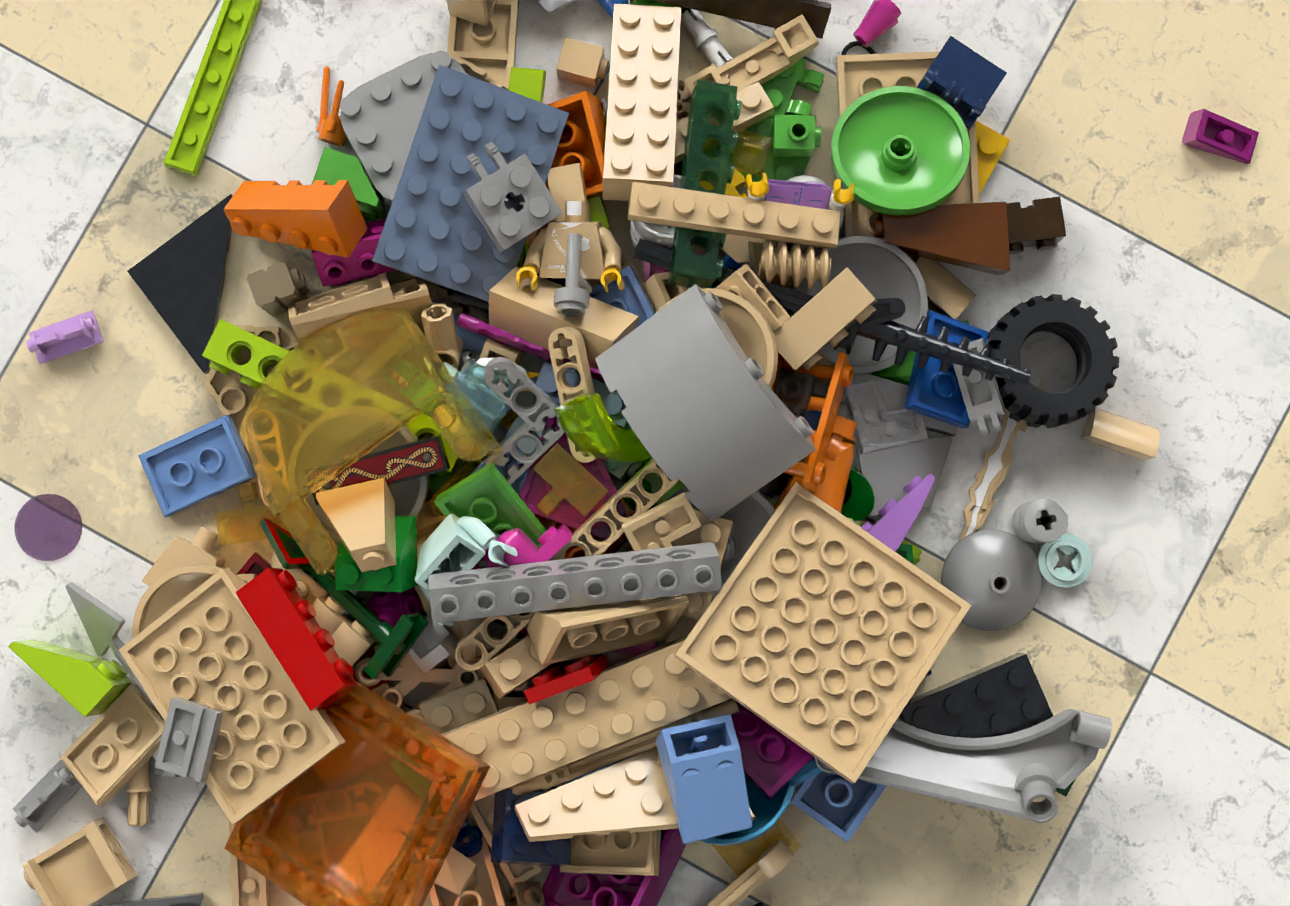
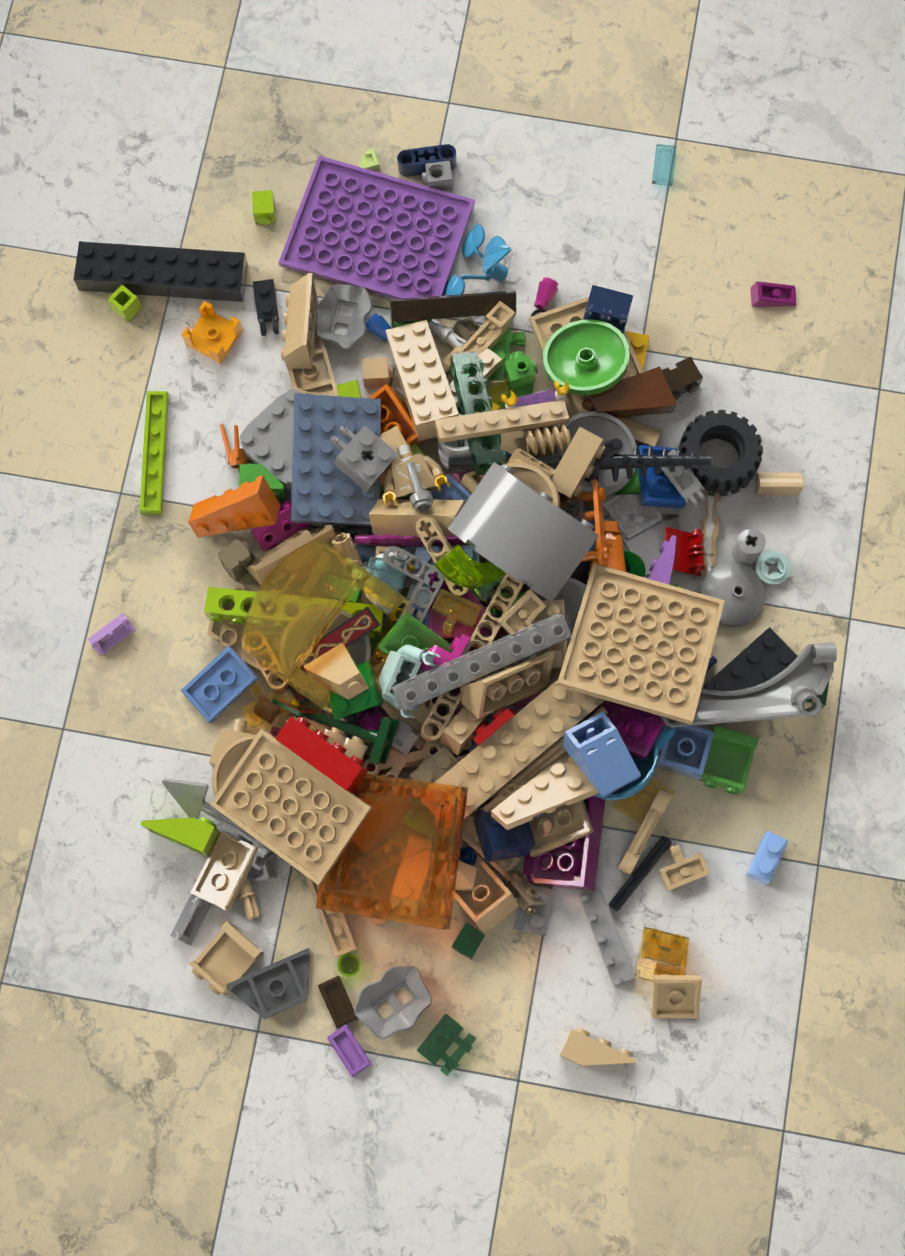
camera: 15 degrees left, 10 degrees down
clear purple piece [14,494,82,561] -> none
black tile [127,194,233,374] -> none
light grey plate [154,697,224,782] -> none
none -> reddish brown slope [254,695,281,724]
none -> dark tan slope [453,316,480,341]
none -> red hinge [665,527,705,576]
none -> bright green panel [699,726,759,795]

